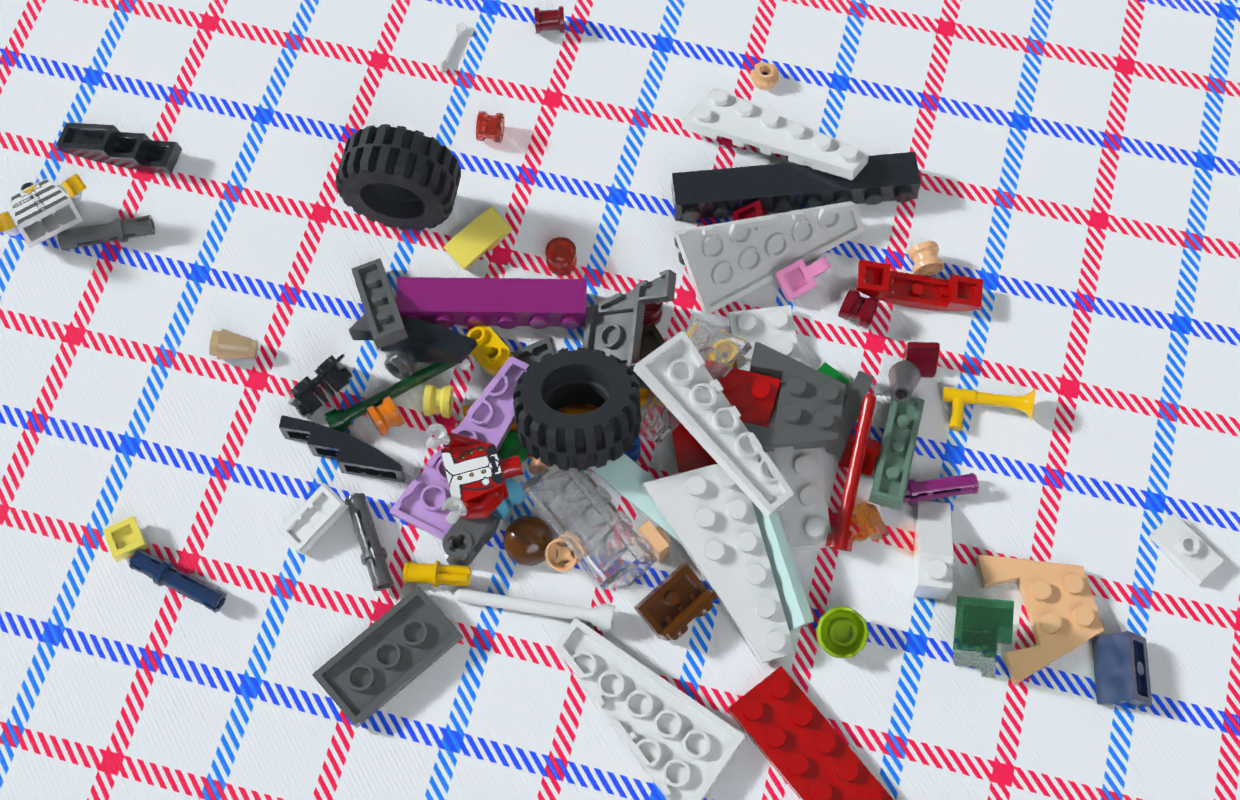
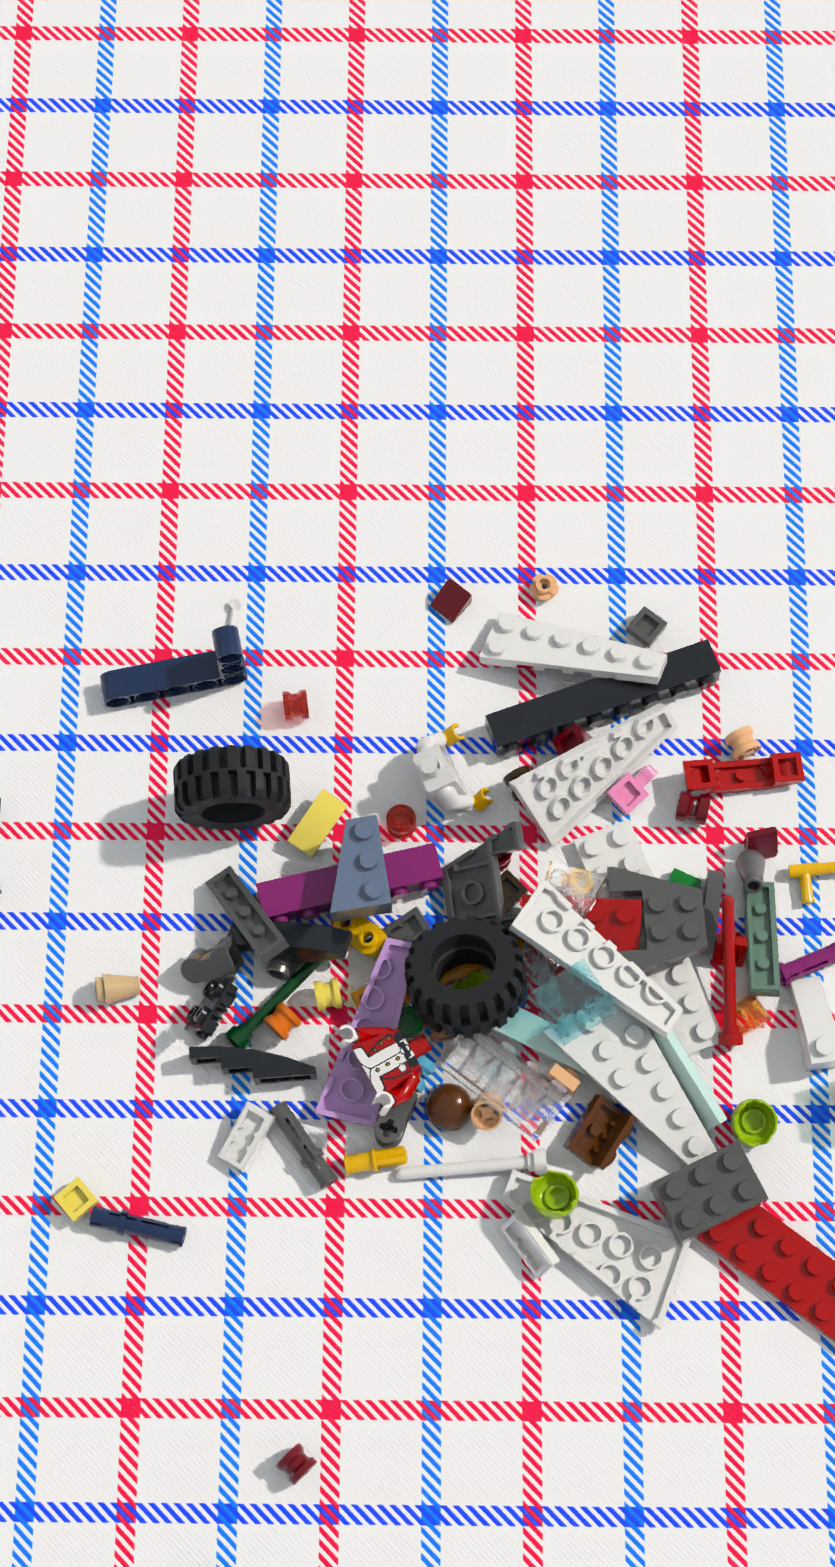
camera: 15 degrees left, 5 degrees up
dark grey plate [312,586,463,728] -> none
dark red bush [534,6,565,34] -> none
none -> dark blue beam [100,625,248,707]
none -> dark grey leg [180,935,244,983]
none -> sand blue wedge [330,815,392,922]
none -> white torso [412,723,494,811]
none -> dark red slope [430,578,472,623]
none -> white plate [499,1208,560,1279]
none -> lime hair [529,1170,579,1219]
none -> clear light blue hinge [531,958,617,1046]
none -> dark grey plate [626,606,668,648]
none -> dark grey brick [650,1140,769,1245]

